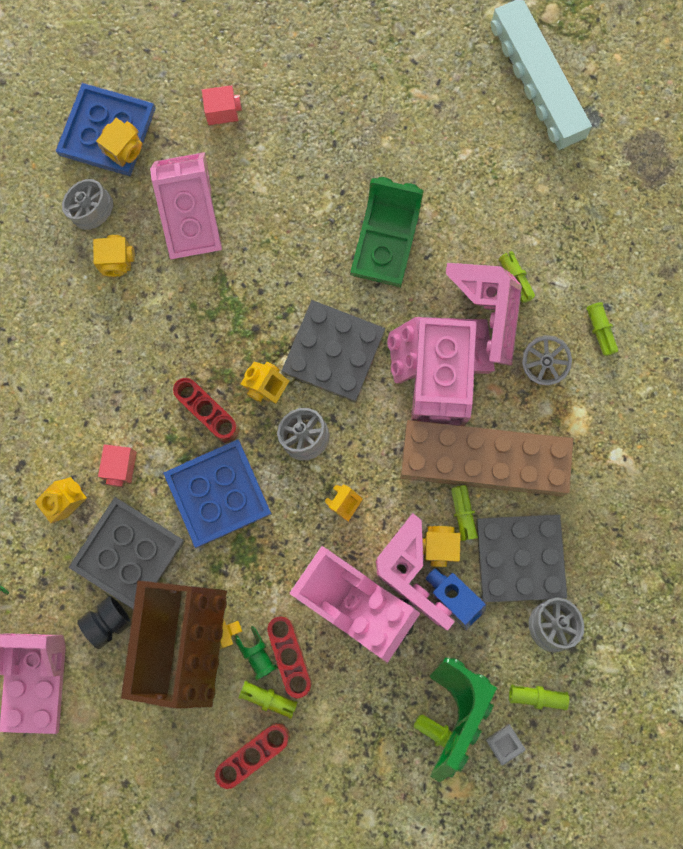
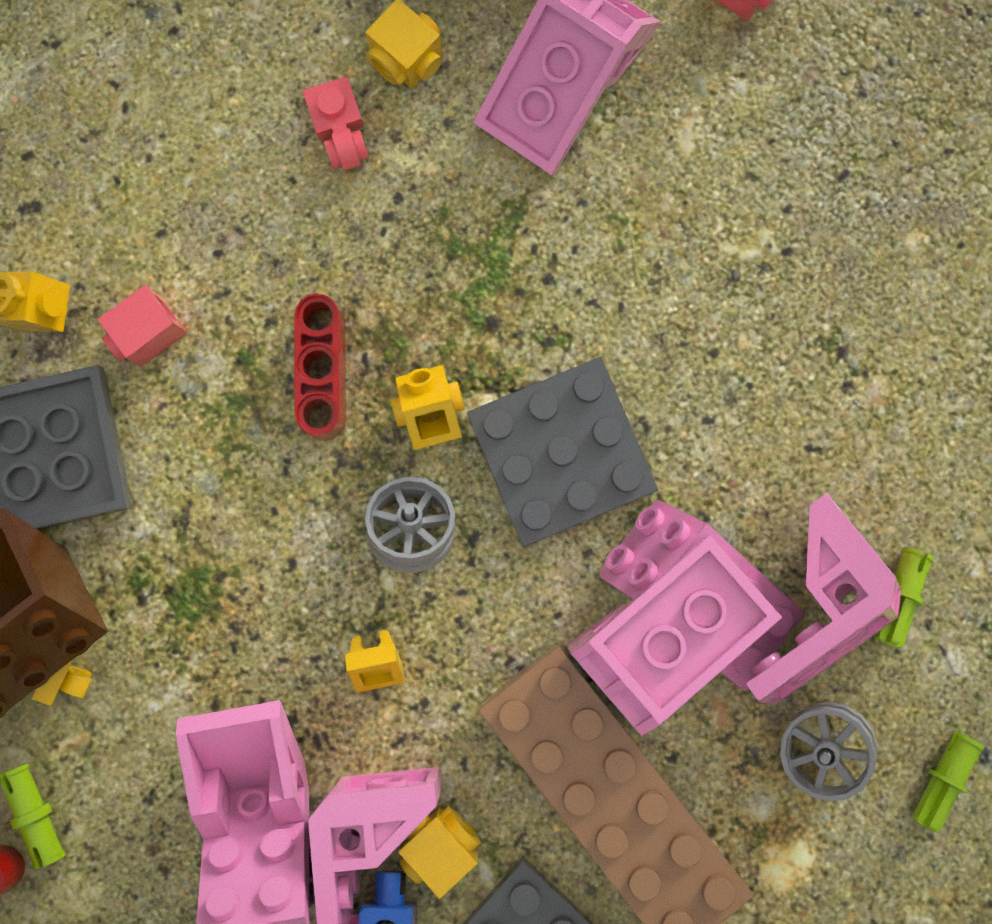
camera: 45 degrees right, 5 degrees up
blue plate [163,439,272,549] -> none
green piece [234,626,278,681] -> none
red beam [267,616,312,698] -> none
green bracket [350,177,424,288] -> none
lime axle [451,485,478,541] -> none
none -> coral plate [302,76,369,171]

